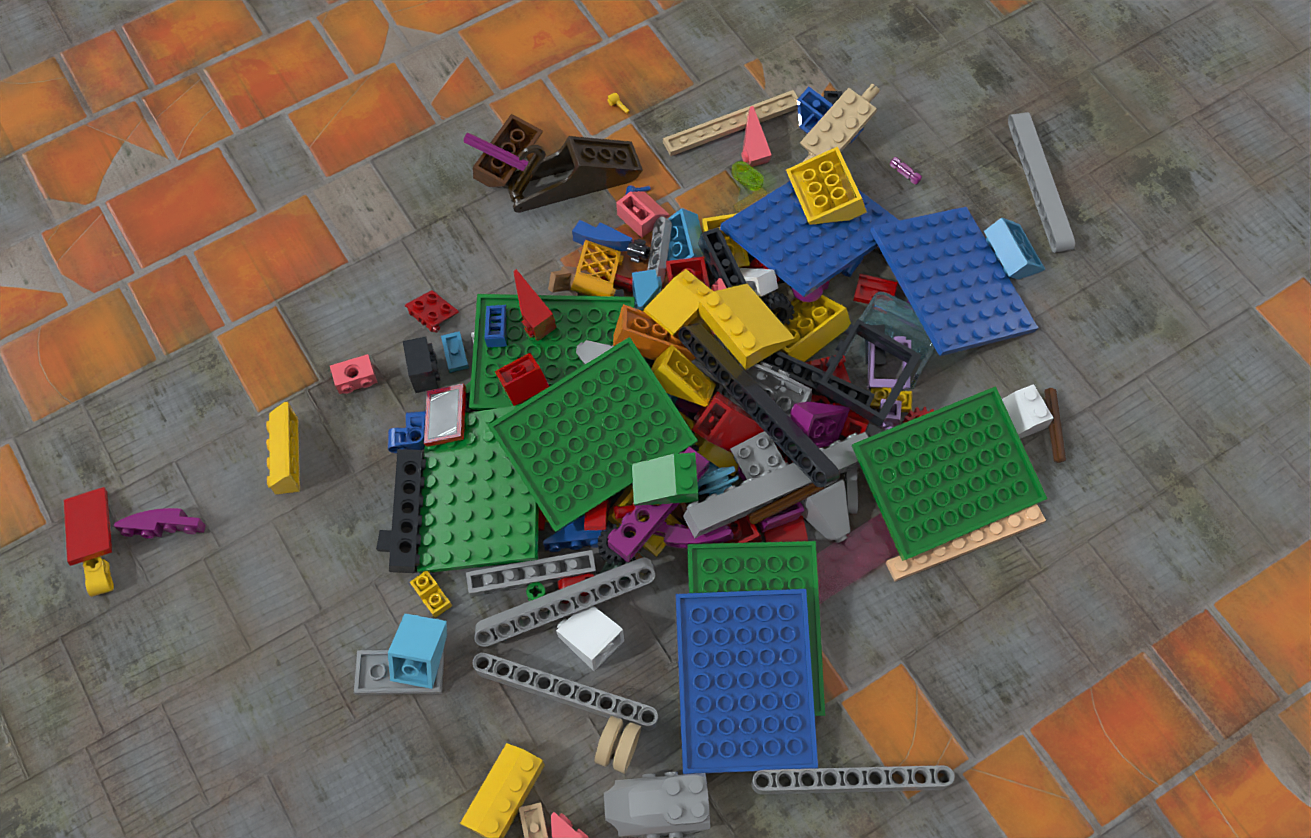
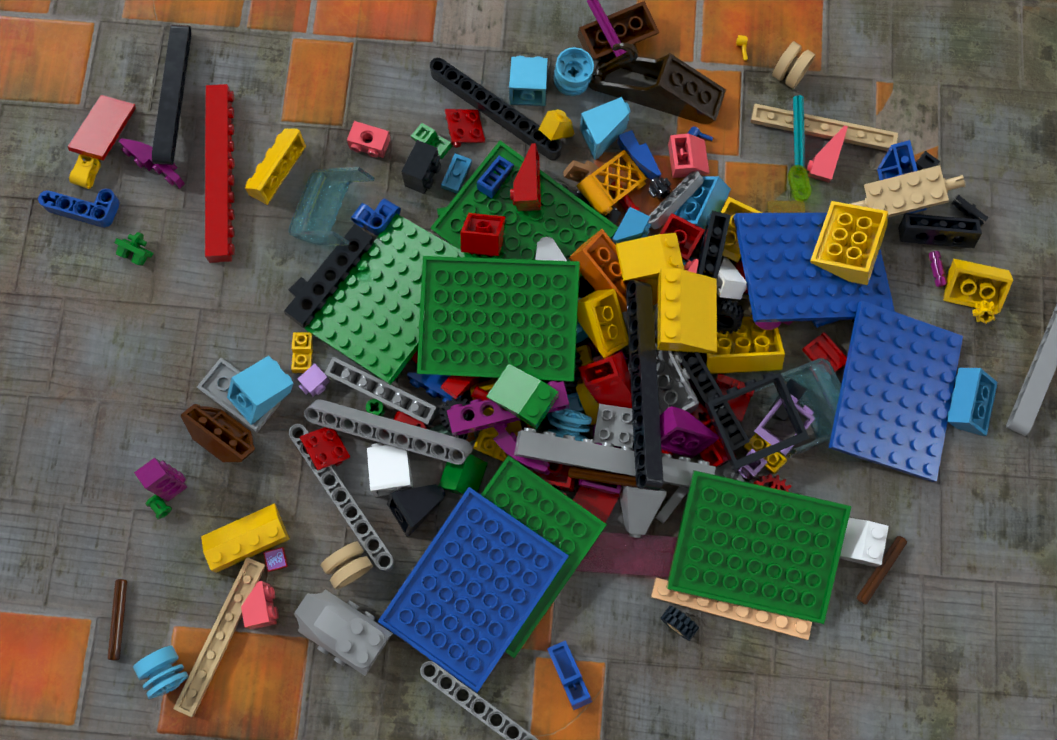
camera: 35 degrees right, 10 degrees up
tile [424,384,466,447] -> none
none -> blue beam [38,188,120,228]
none -> green hips [114,232,154,266]
none -> magenta brick [134,458,187,501]
none -> green bush [145,494,172,520]
none -> black beam [152,24,191,165]
none -> reddish brown wedge [181,404,255,462]
none -> red brick [205,84,235,263]
none -> tile [263,547,288,572]
none -> clear light blue windscreen [288,167,375,245]
none -> lavender brick [298,364,330,397]
none -> red hinge [299,427,351,471]
none -> black slope [387,484,446,537]
none -> green slope [411,123,452,160]
none -> black beam [430,58,562,160]
none -> green slope [439,454,488,496]
none -> yellow slope [473,431,508,461]
none -> medium azure slope [509,56,548,106]
none -> yellow slope [539,109,575,140]
none -> blue slope [547,640,592,711]
none -> medium azure wheel [553,47,594,96]
none -> medium azure slope [580,97,631,160]
none -> black wheel [661,605,699,641]
none -> tan wheel [772,41,816,89]
none -> teal axle [793,95,805,169]
none -> black brick [898,213,982,248]
none -> yellow slope [943,258,1013,313]
none -> black pin [951,195,989,226]
none -> yellow gear [972,299,998,324]

